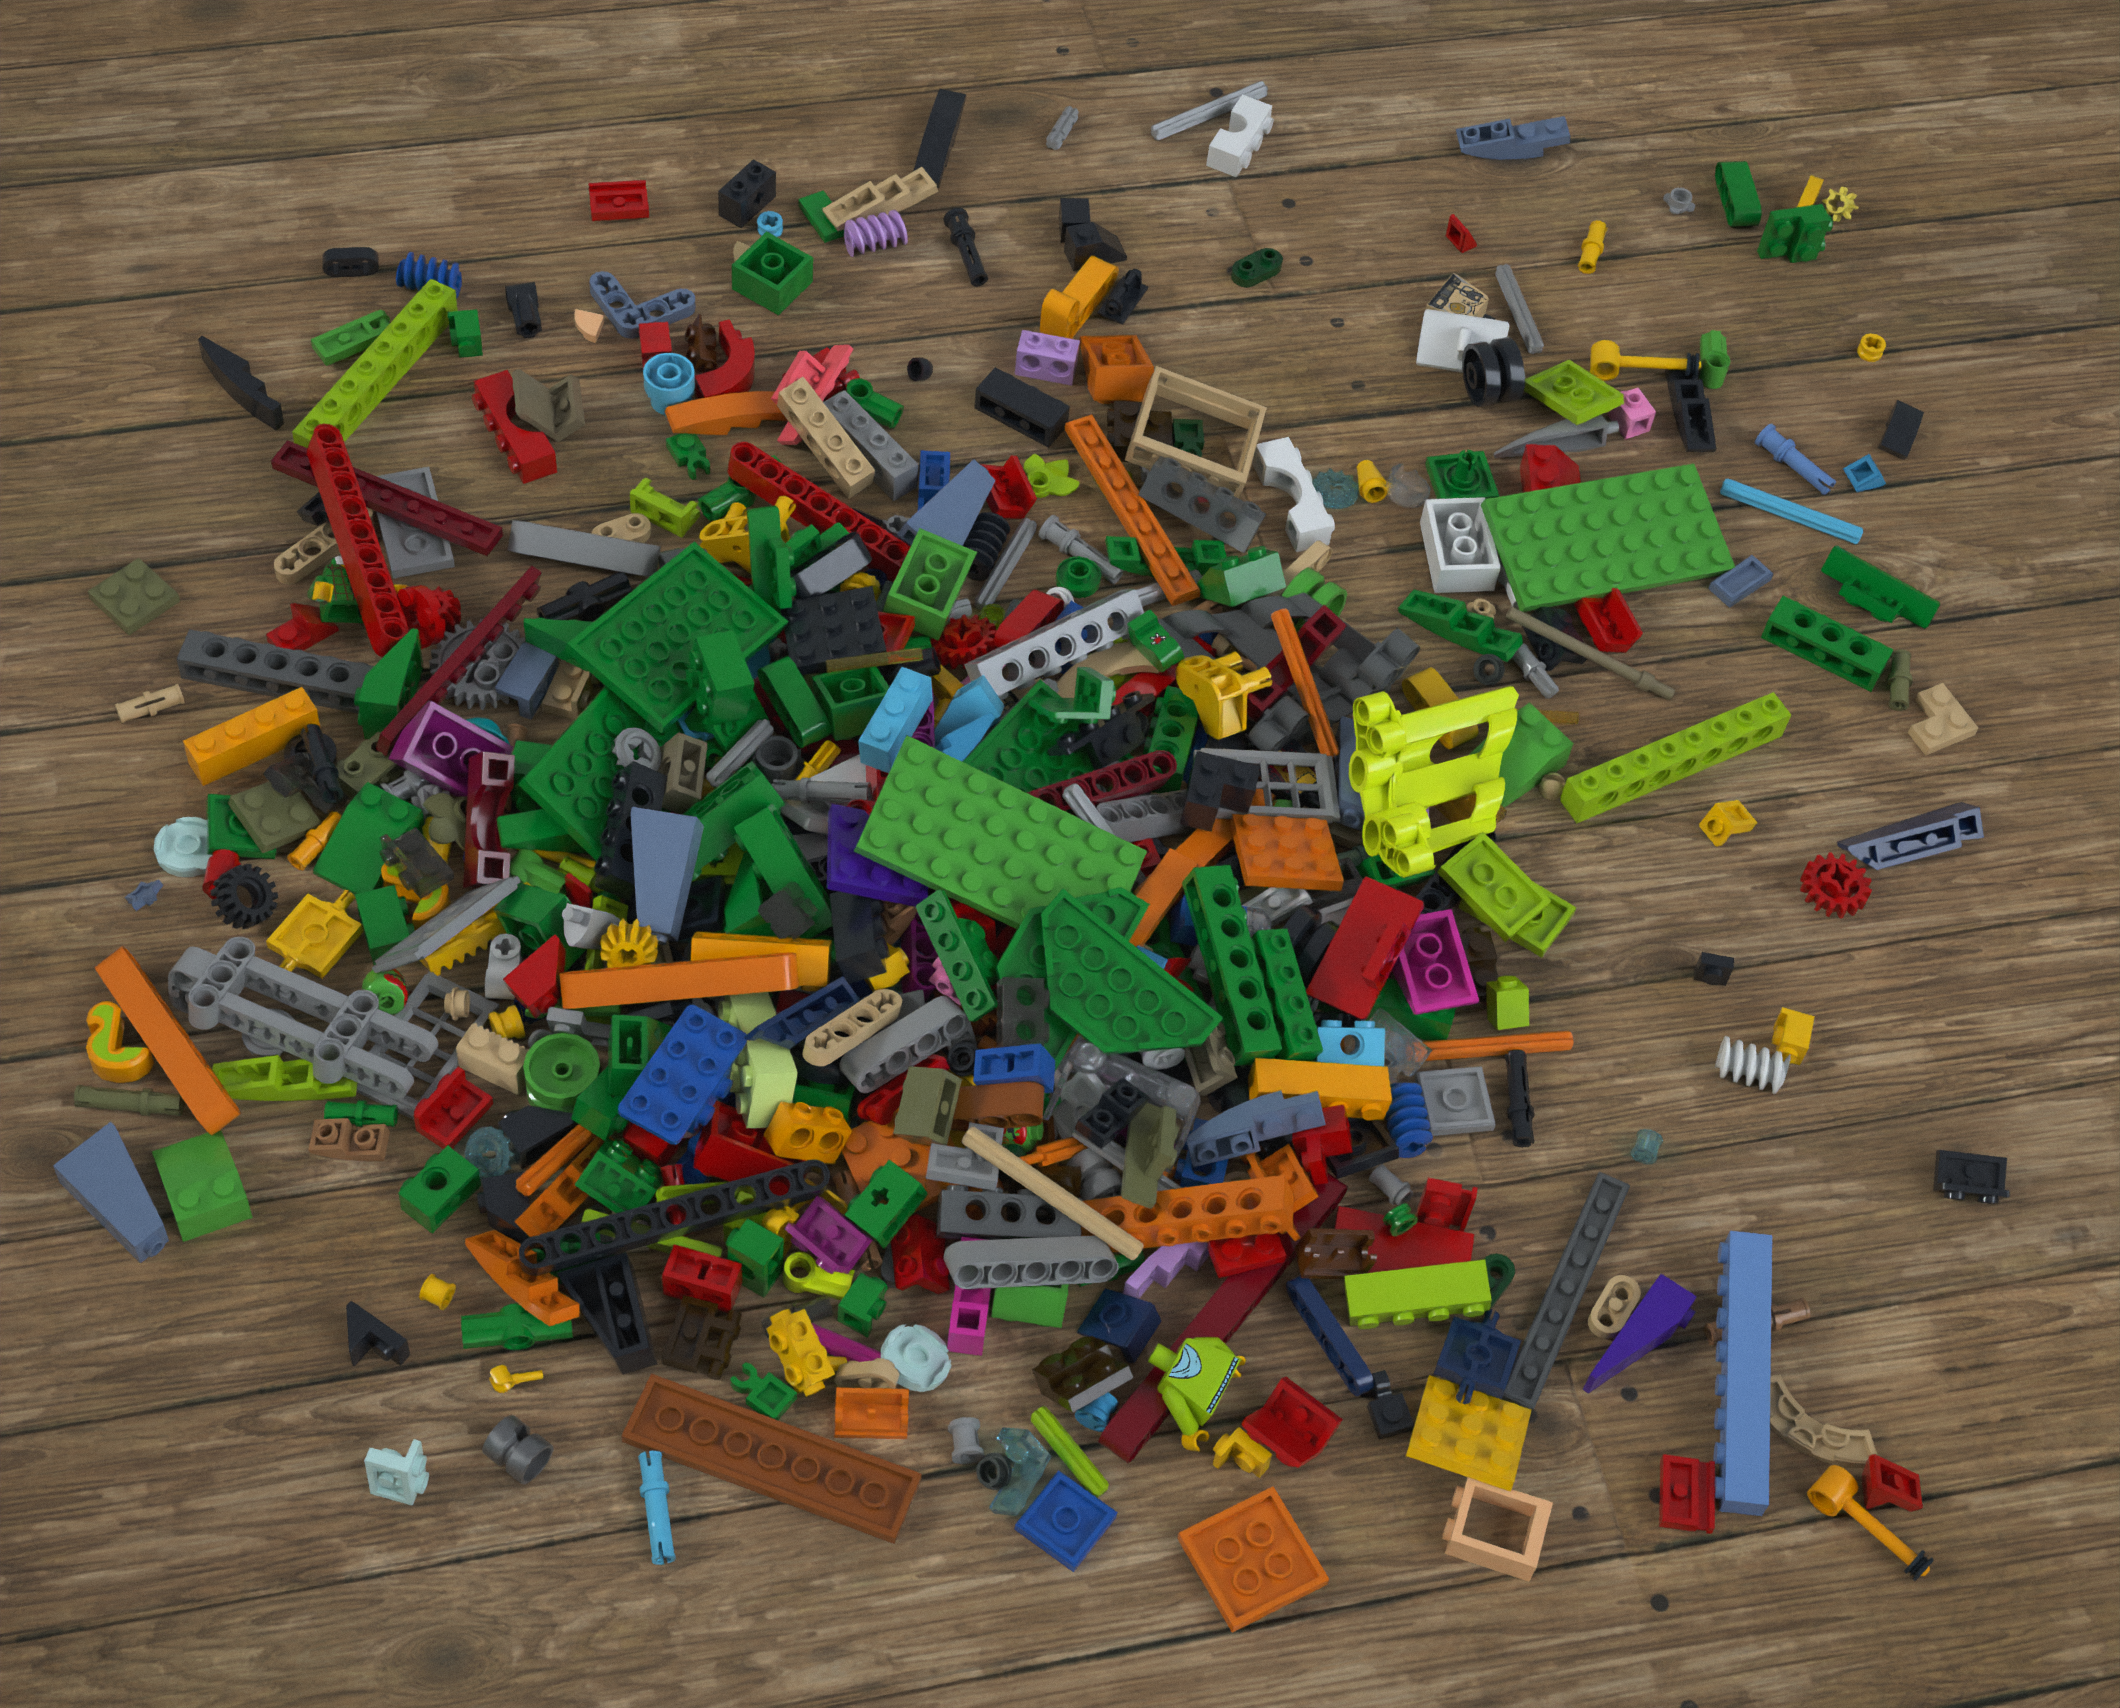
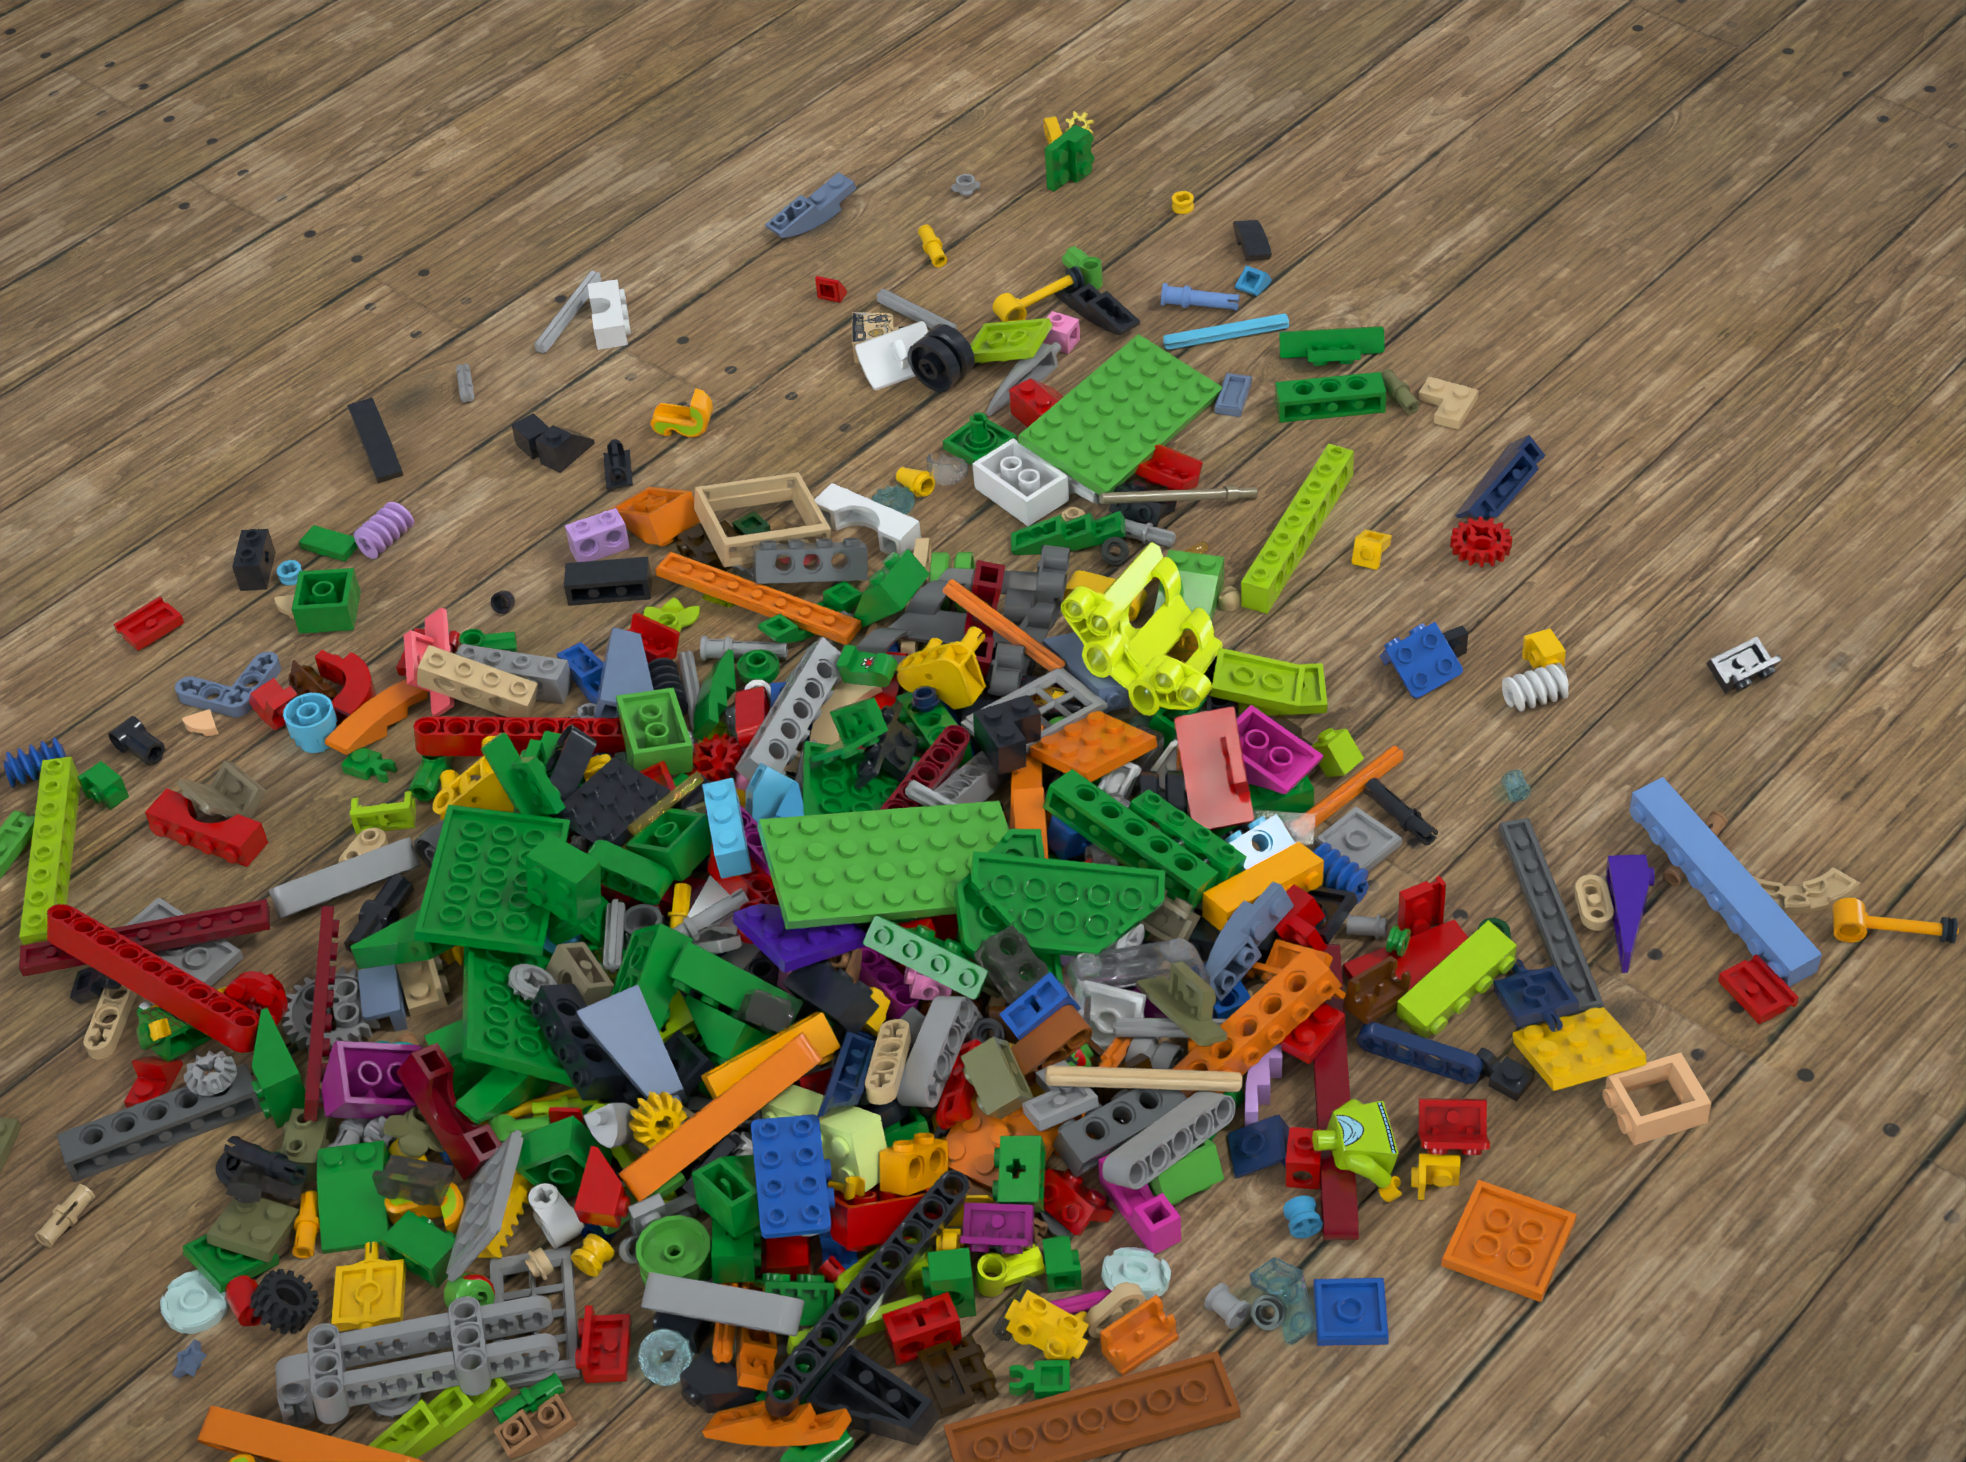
camera: 25 degrees left, 10 degrees down
light orange brick [183,687,321,786] -> none
green brick [398,1145,481,1234] -> none
tan brick [456,1023,529,1095] -> none
tan slope [822,167,938,231] -> none
black pin [943,208,988,286] -> none
lime axle [1031,1406,1109,1498] -> none
dark brown plate [1032,1336,1133,1413] -> none
light orange beam [1040,256,1119,339] -> none
black slope [1075,1077,1149,1149] -> none
dark green plate [1231,248,1283,288] -> none
green beam [1715,161,1762,227] -> none
red slope [1862,1454,1923,1512] -> none
none -> light grey gear [183,1050,237,1096]
none -> light grey beam [641,1272,804,1337]
none -> light orange animal [650,388,713,437]
none -> green slope [693,649,736,741]
none -> yellow hand [828,1176,866,1200]
none -> dark blue plate [911,686,940,712]
none -> red bracket [1286,1127,1321,1190]
none -> blue bracket [1380,622,1463,699]

